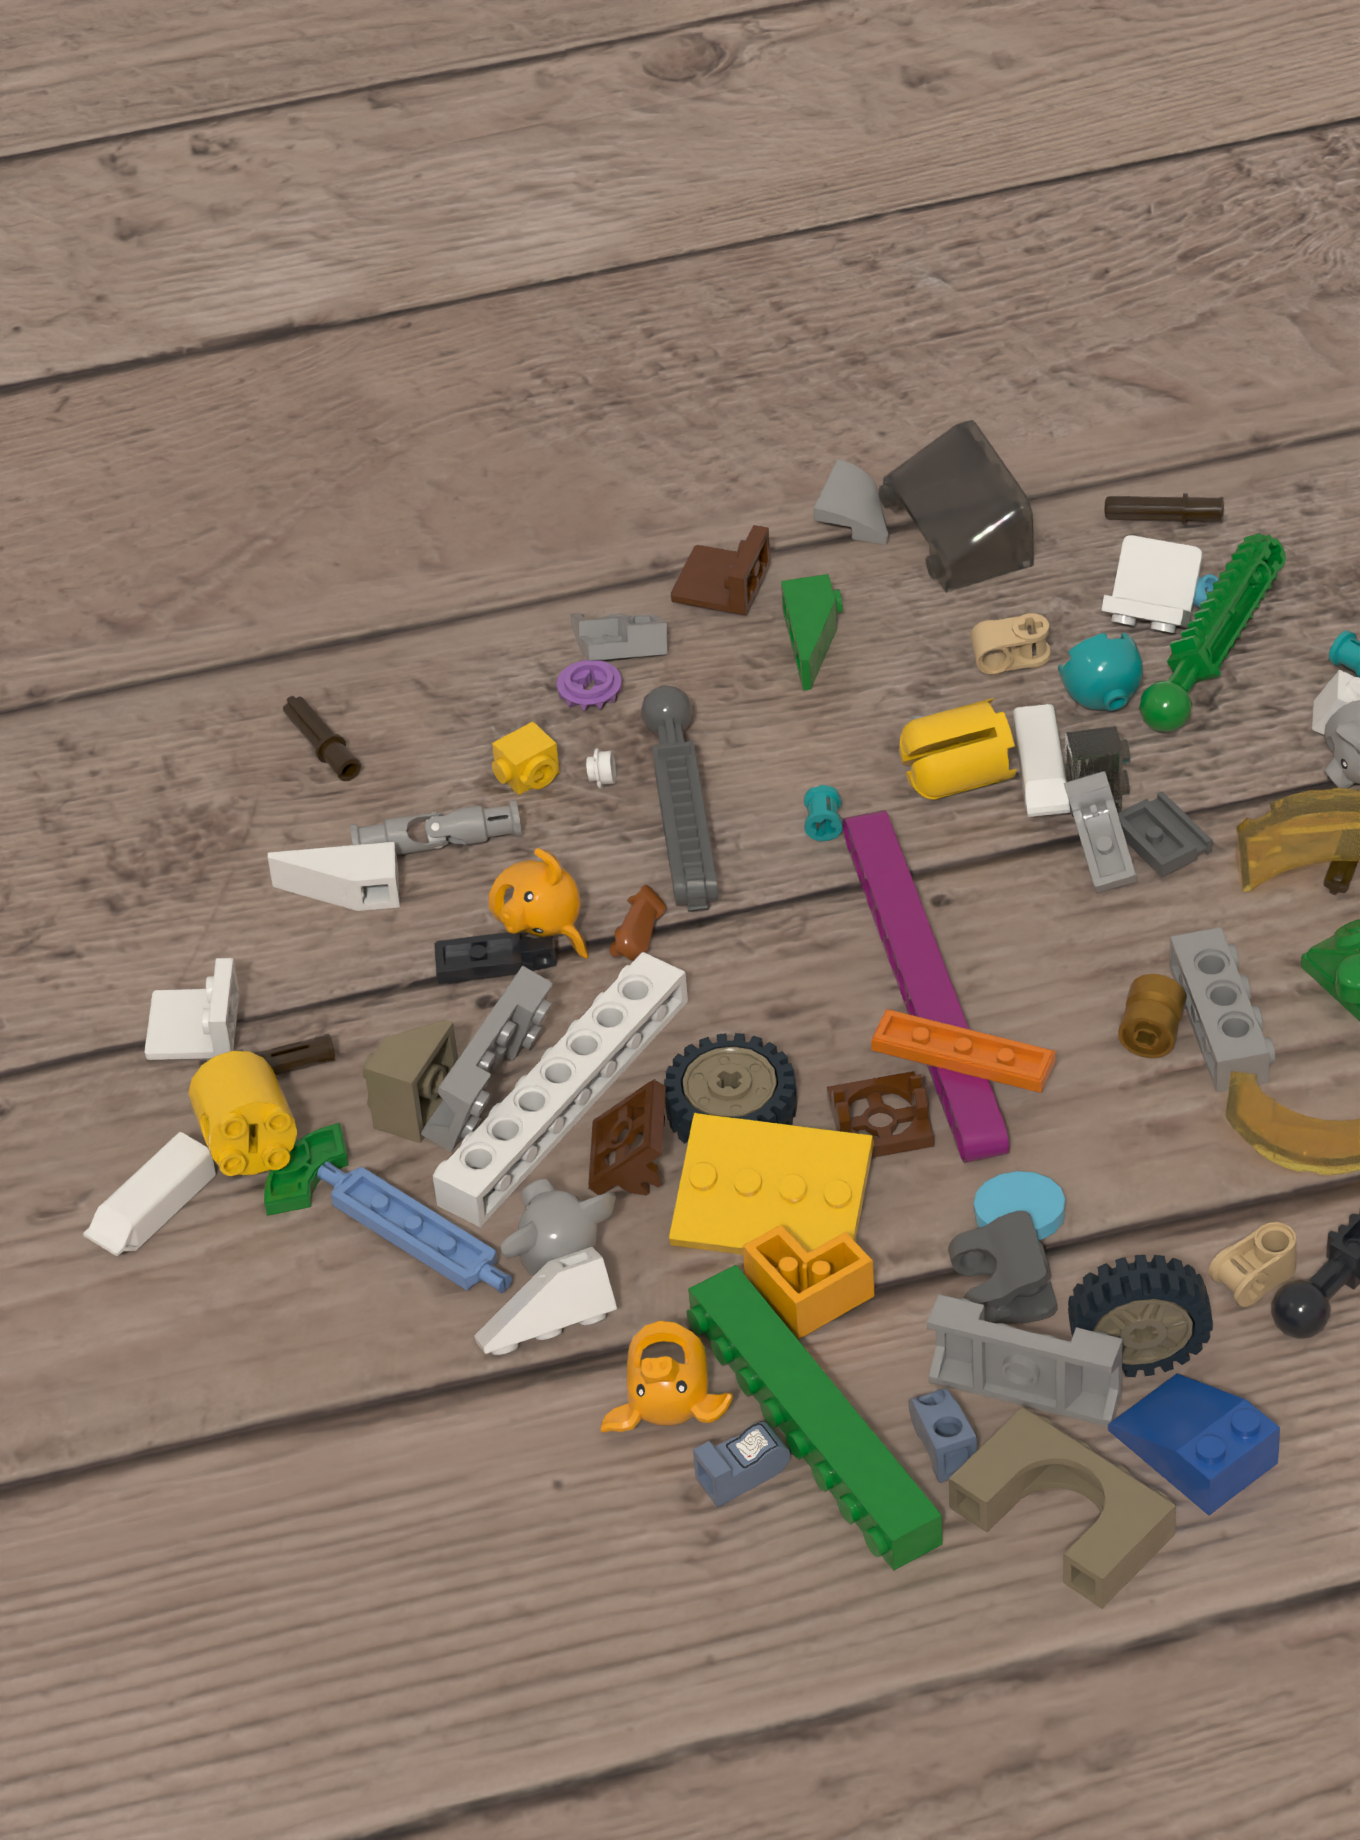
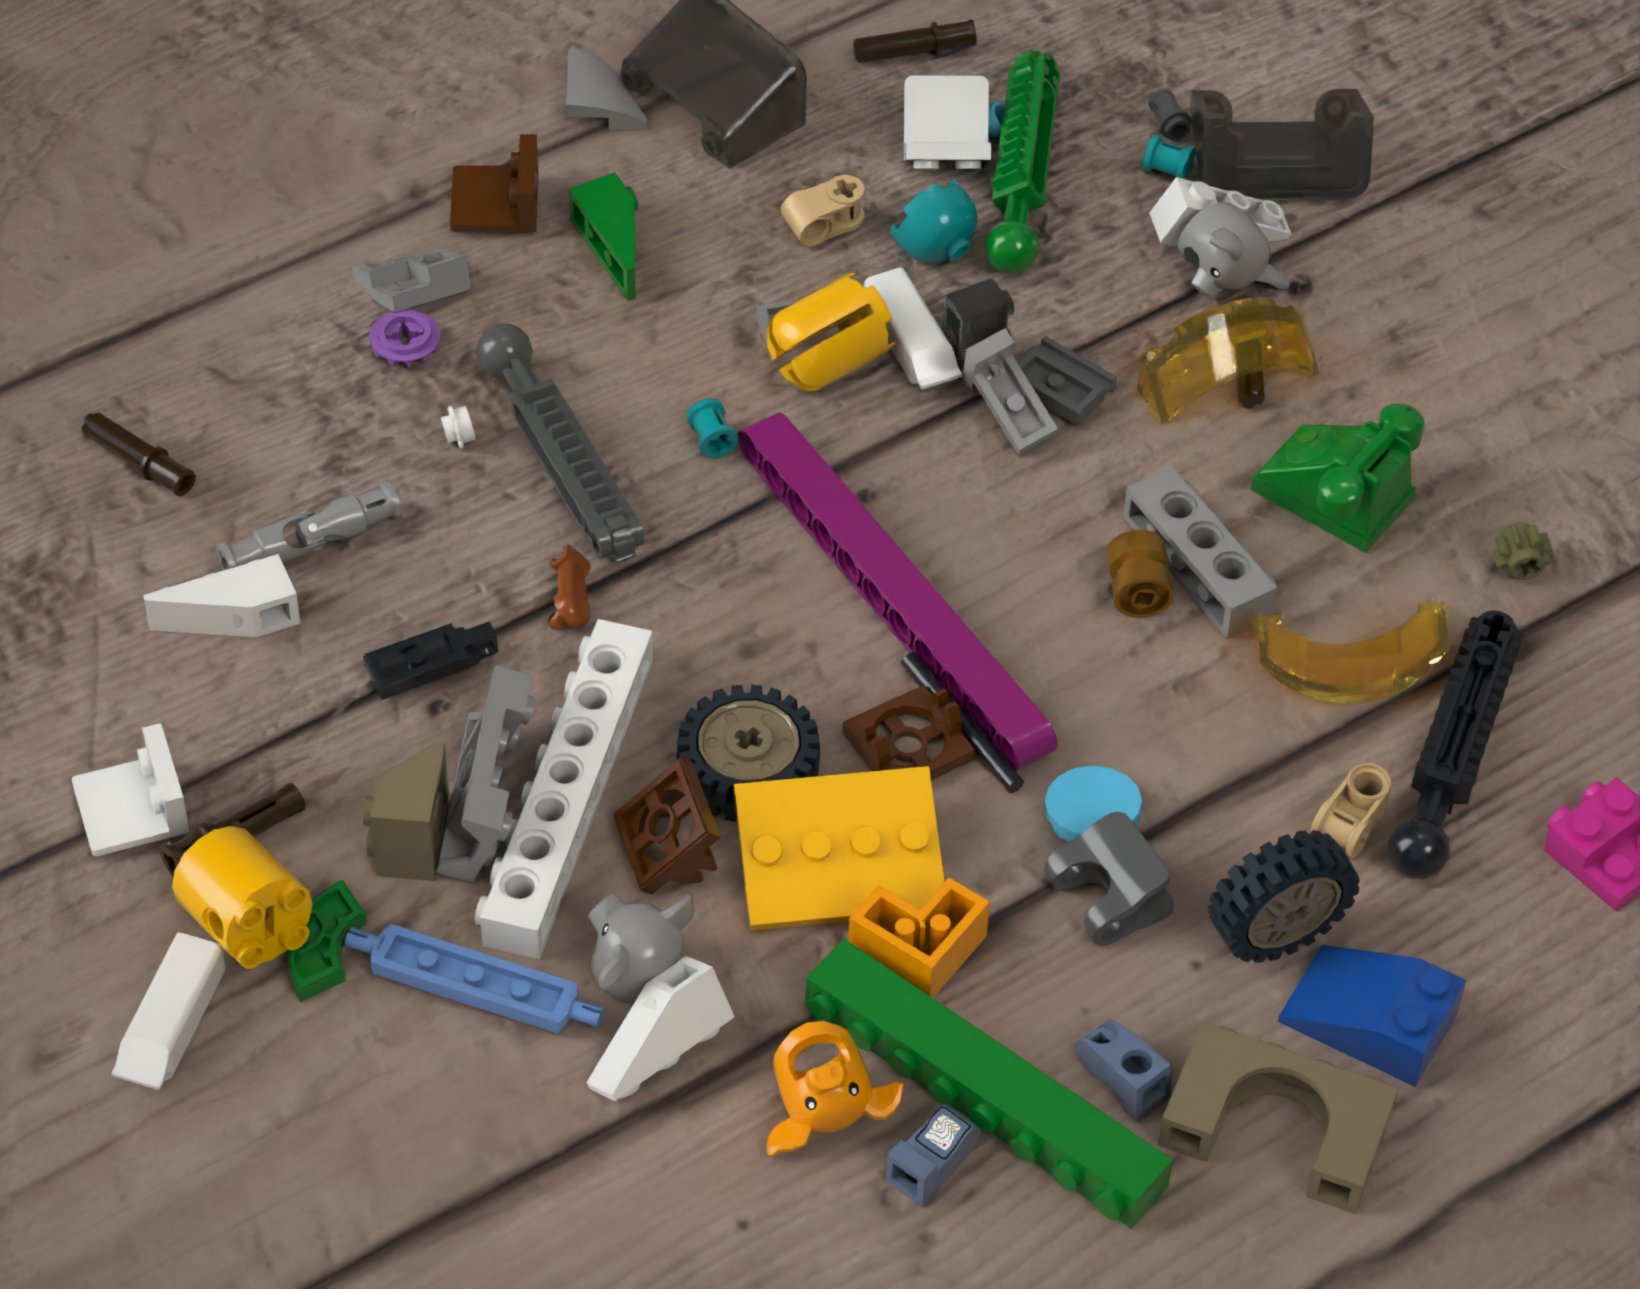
camera: 25 degrees left, 5 degrees up
light orange piece [488,848,588,959] -> none
yellow brick [492,721,560,795] -> none
orange tile [871,1009,1056,1093] -> none
light grey piece [927,1294,1123,1427] -> none
none -> black bar [901,652,1024,793]

